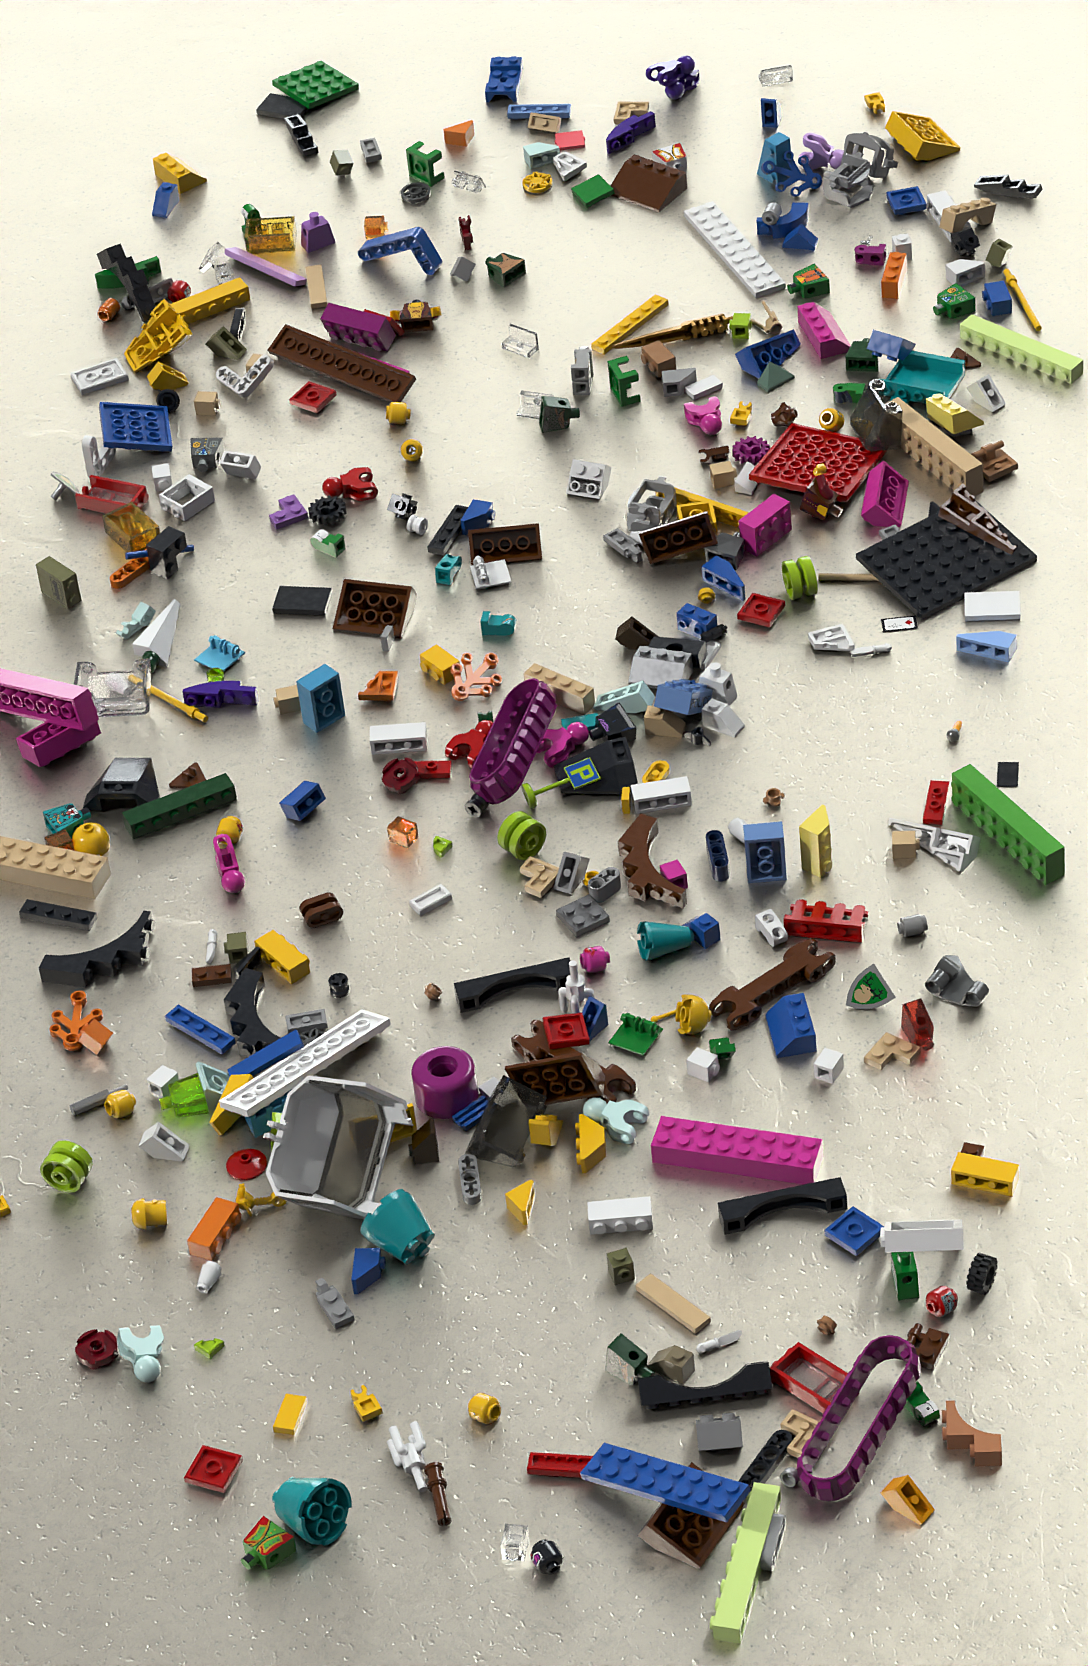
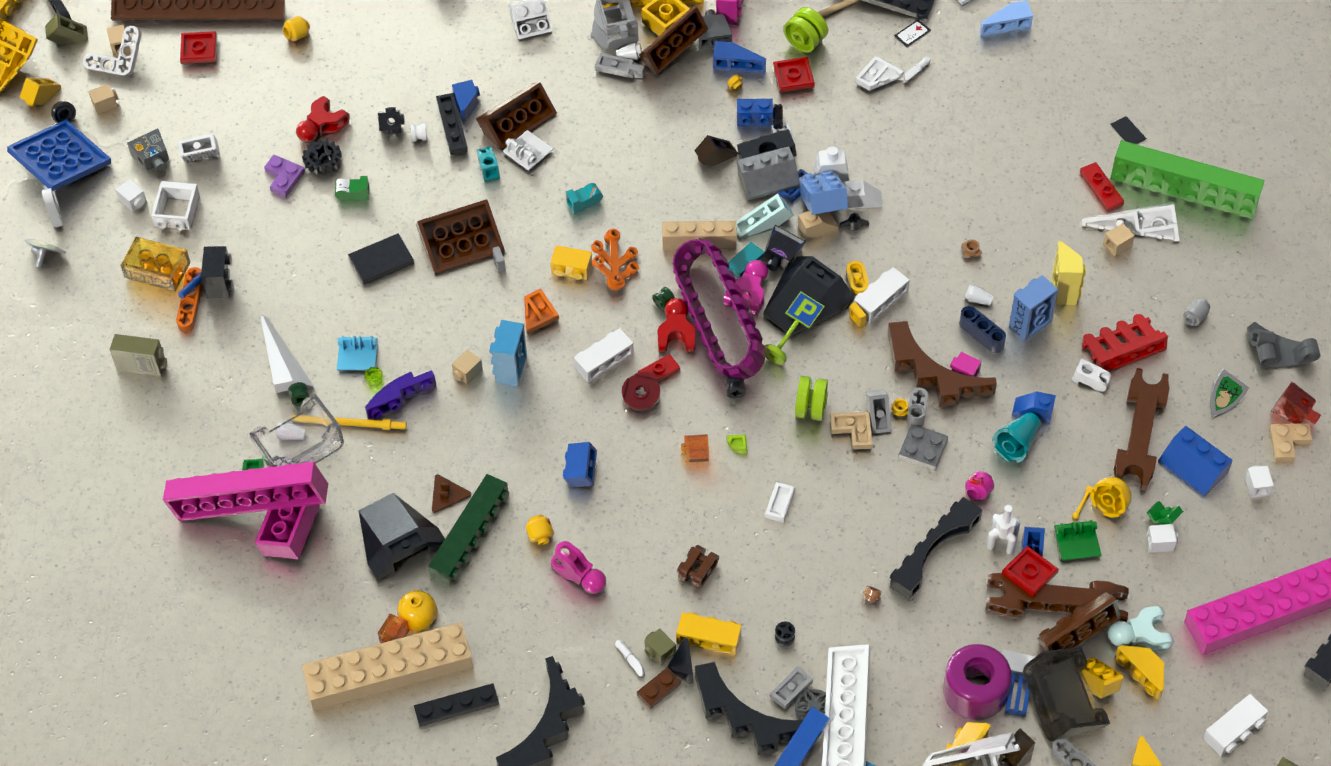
camera: 40 degrees left, 15 degrees up
teal torso [43,803,91,845] -> none
red door [75,475,149,520] -> none
light aqua piece [116,602,156,639] -> none
blue plate [165,1004,236,1055] -> none
yellow head [401,439,424,462] -> none
flat silver piece [946,721,962,742] -> none

